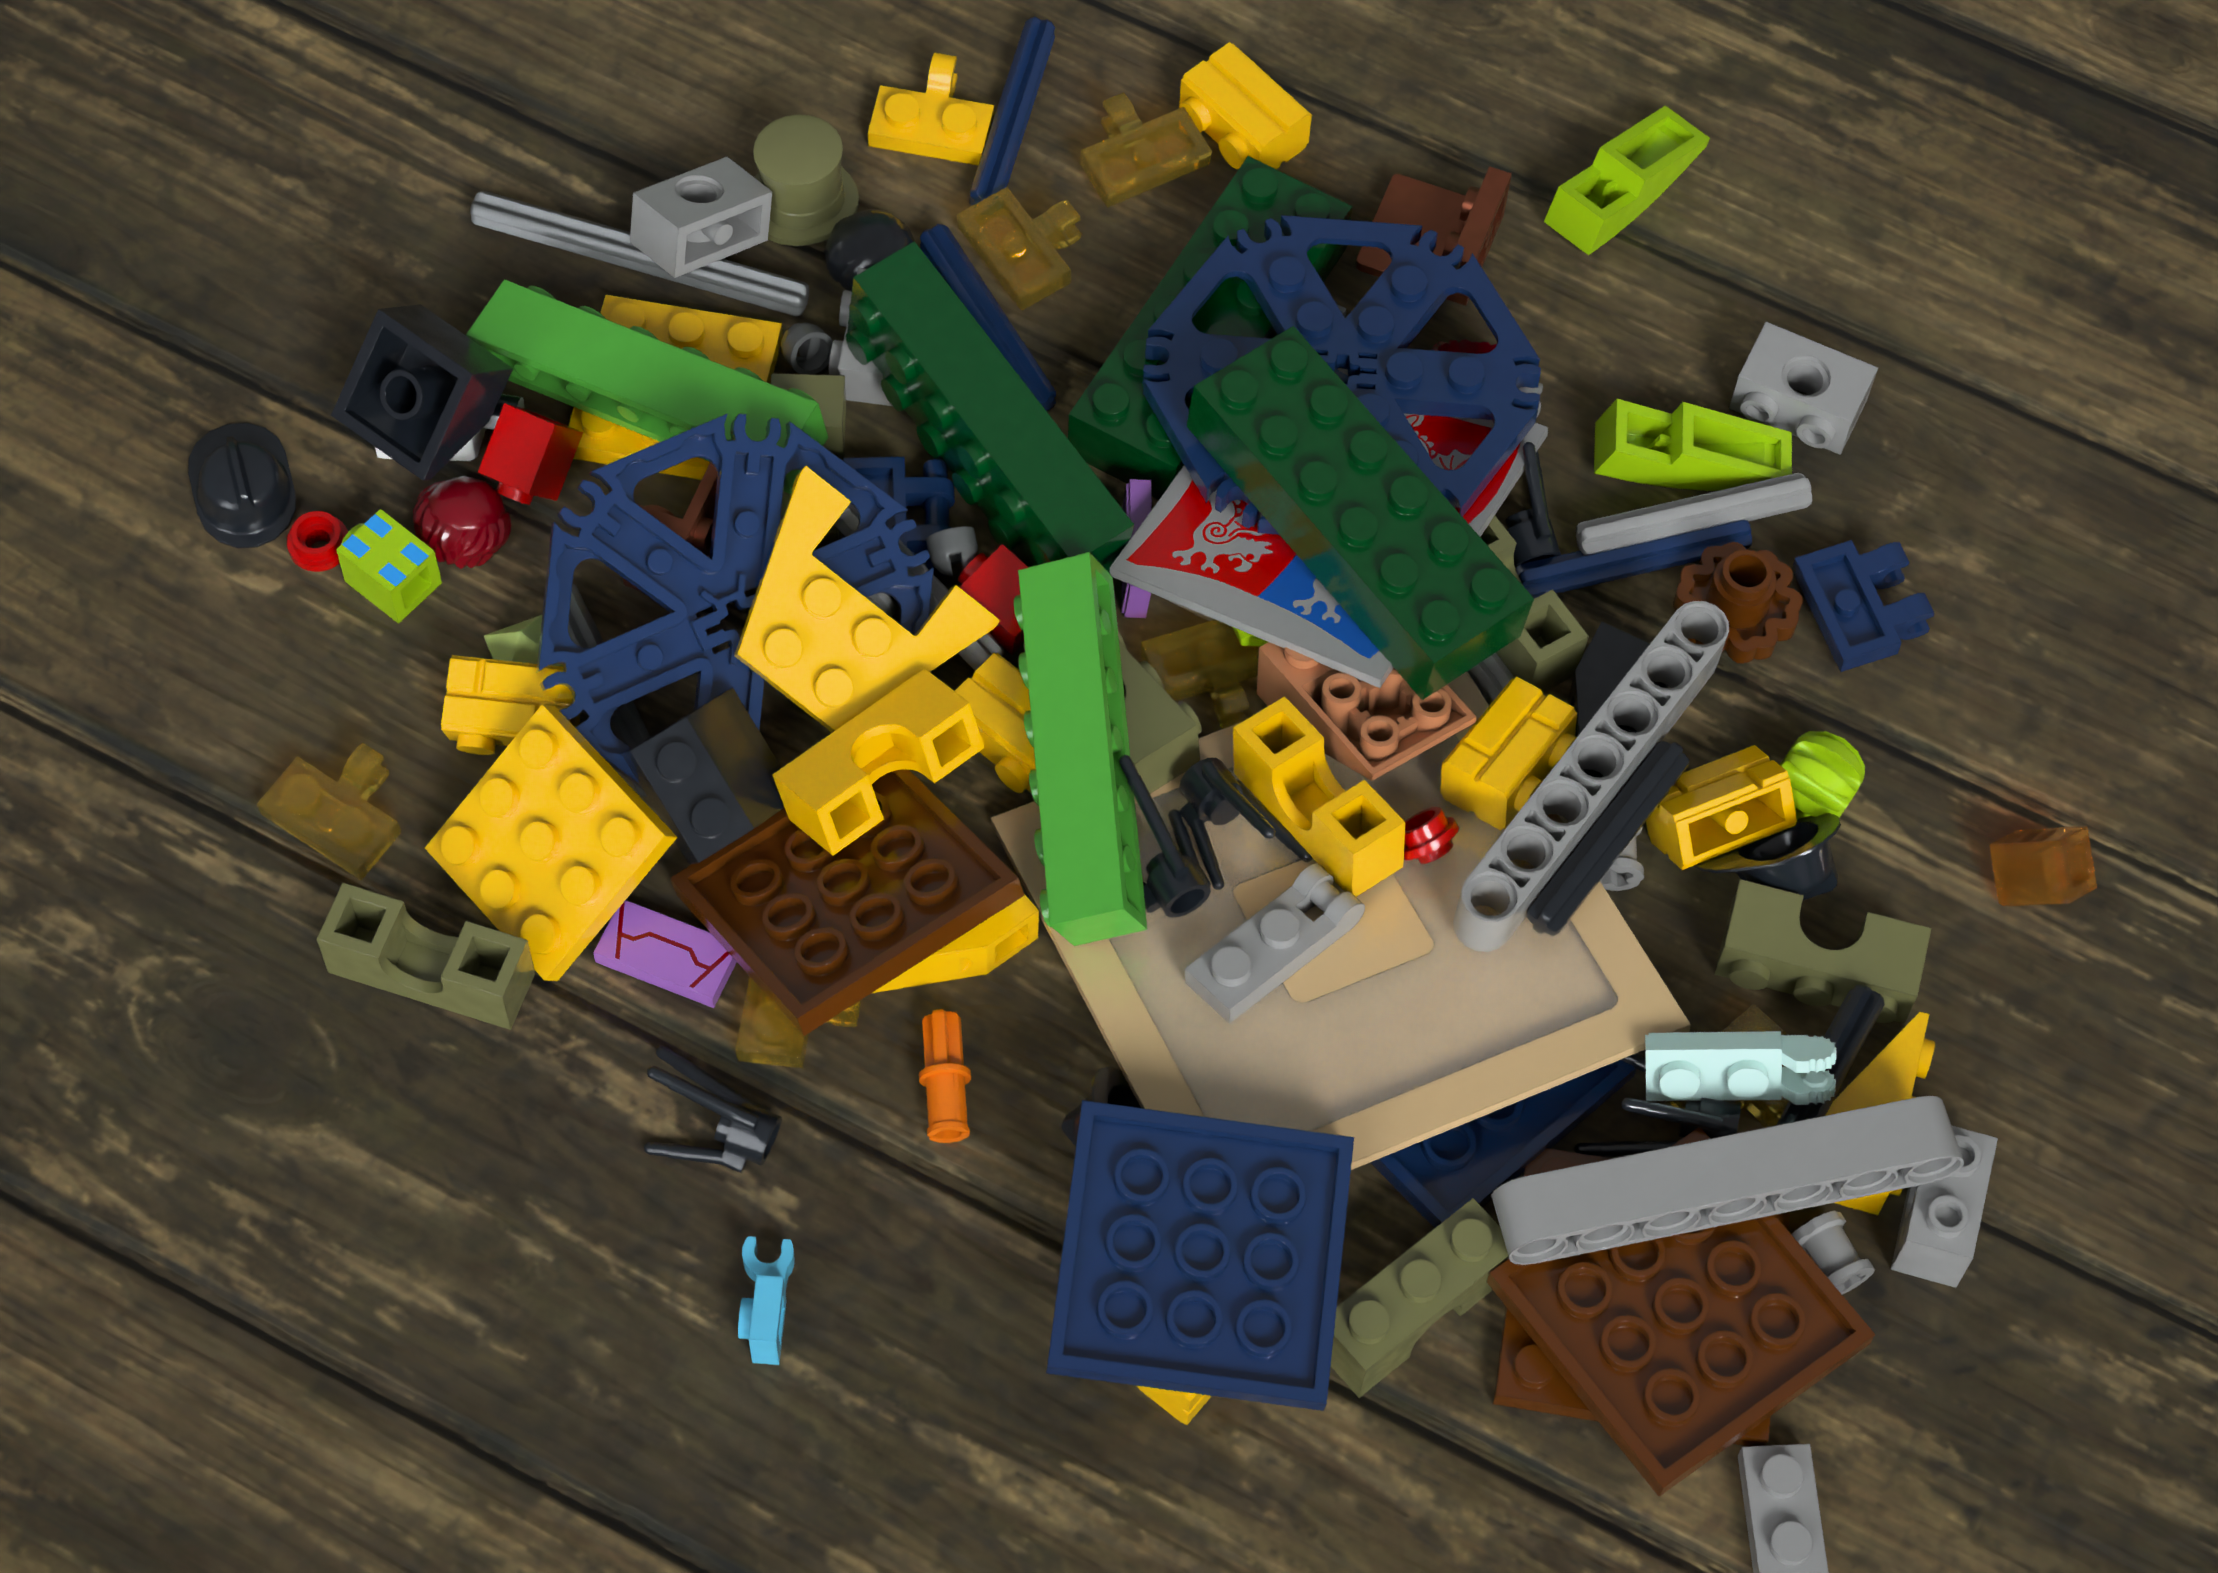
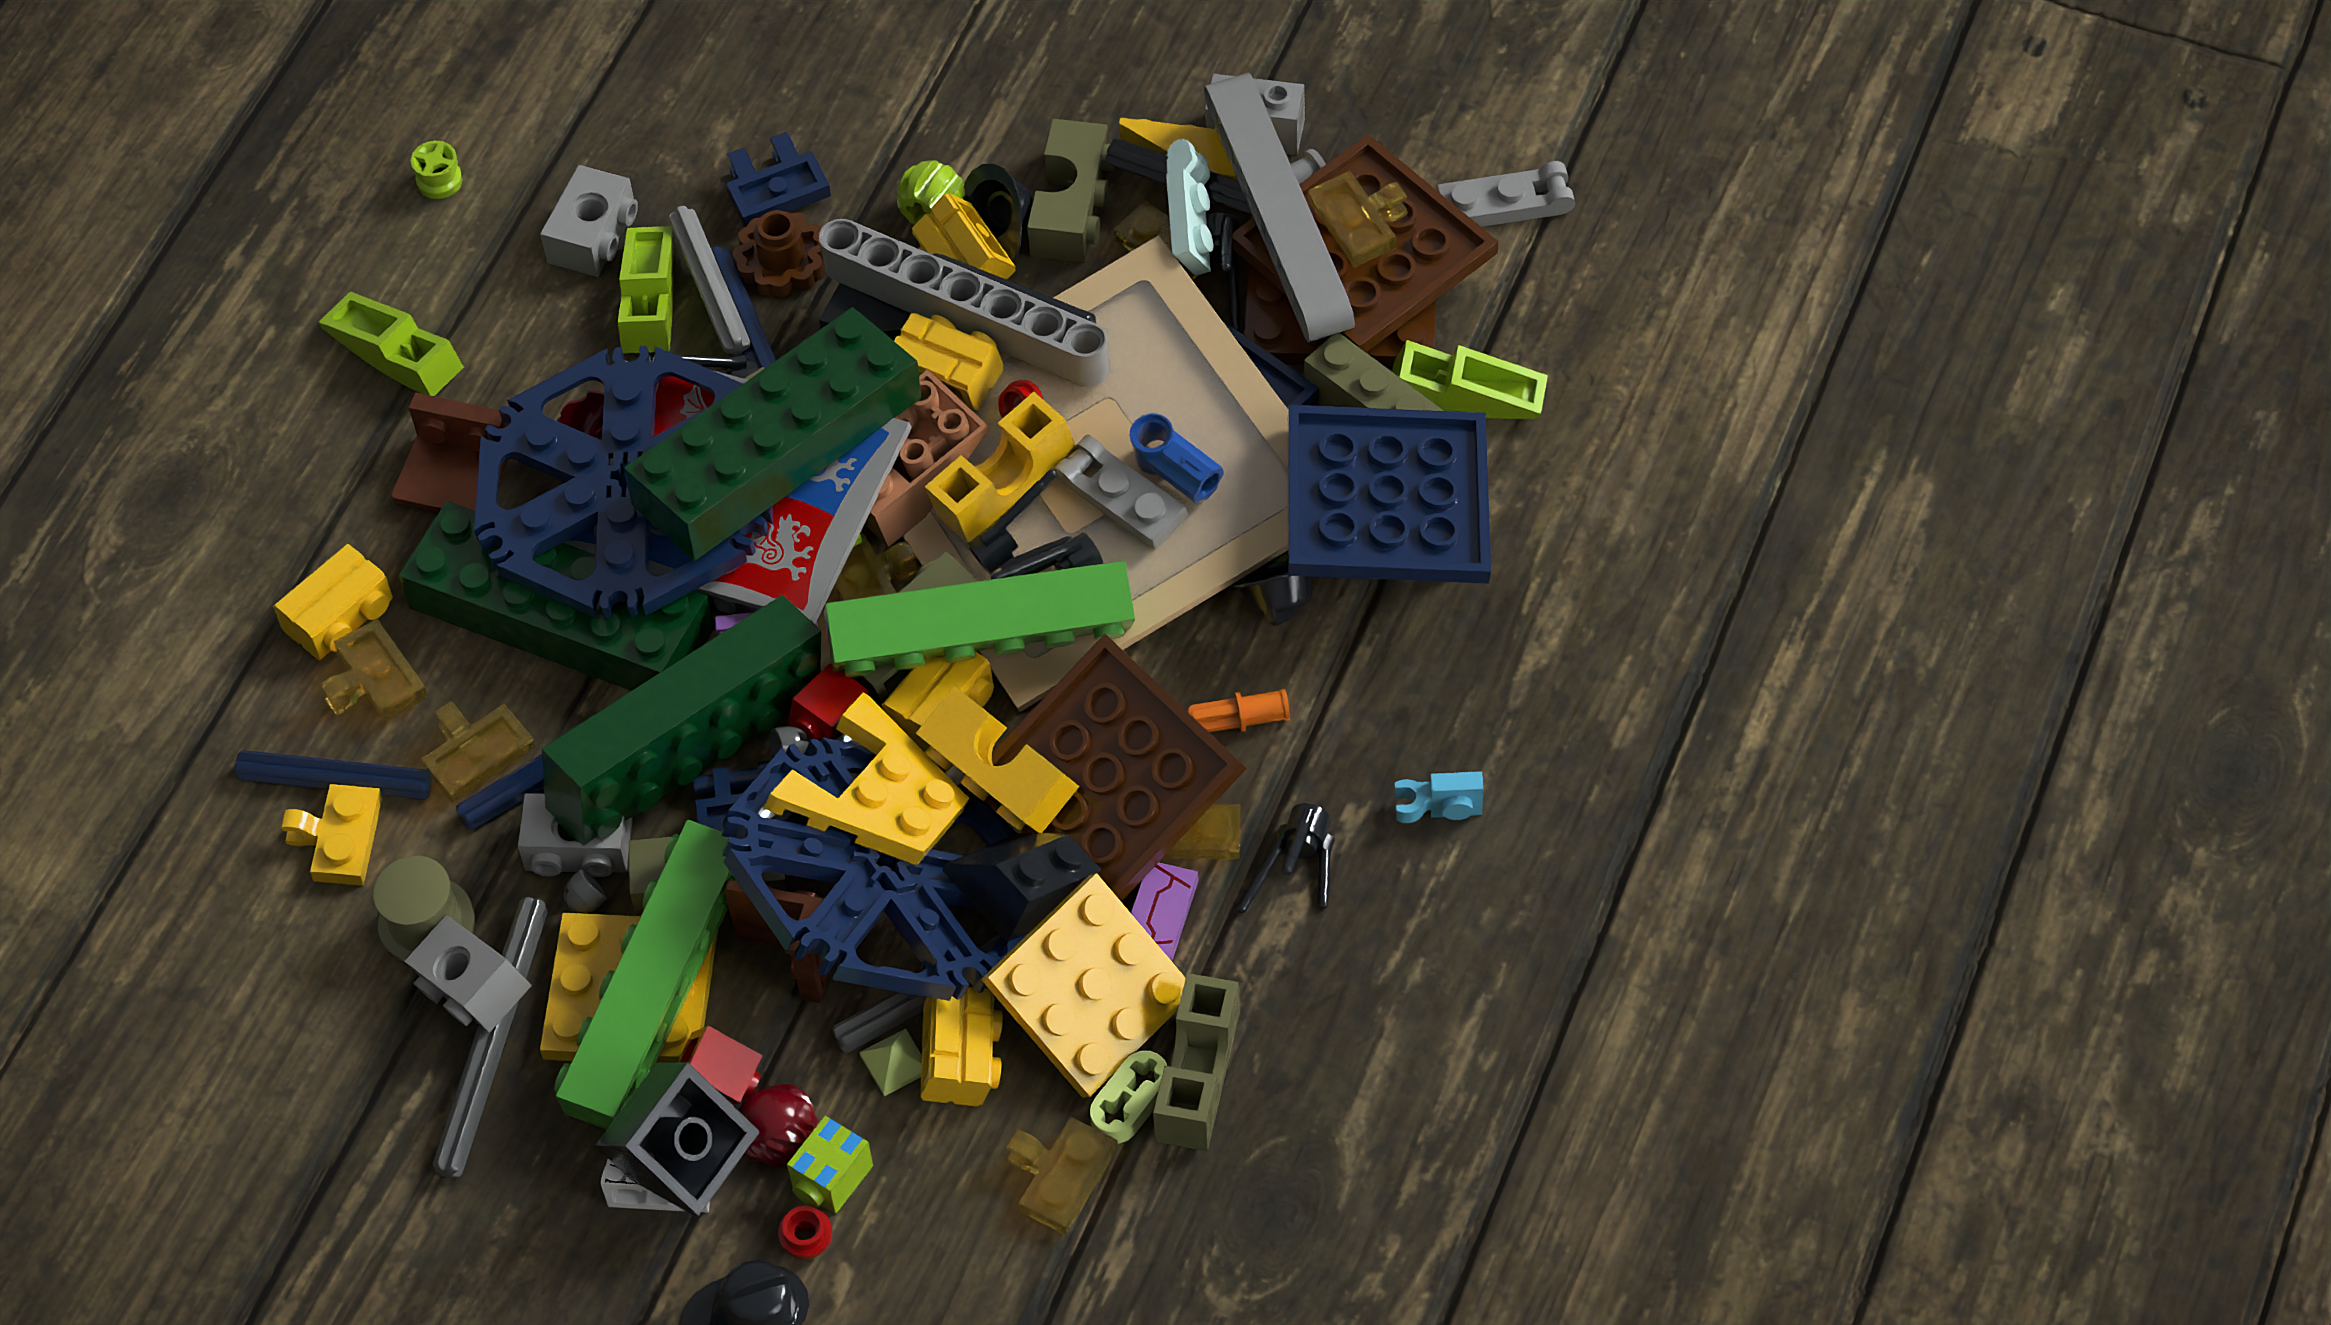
camera: 90 degrees left, 5 degrees down
black hair [824,209,915,291] -> none
clear orange panel [1989,826,2097,906] -> none
none -> lime wheel [410,140,463,200]
none -> yellowish green beam [1090,1051,1167,1144]
none -> blue piece [1129,413,1224,504]
none -> clear yellow plate [1308,171,1408,267]
none -> lime slope [1392,340,1548,419]

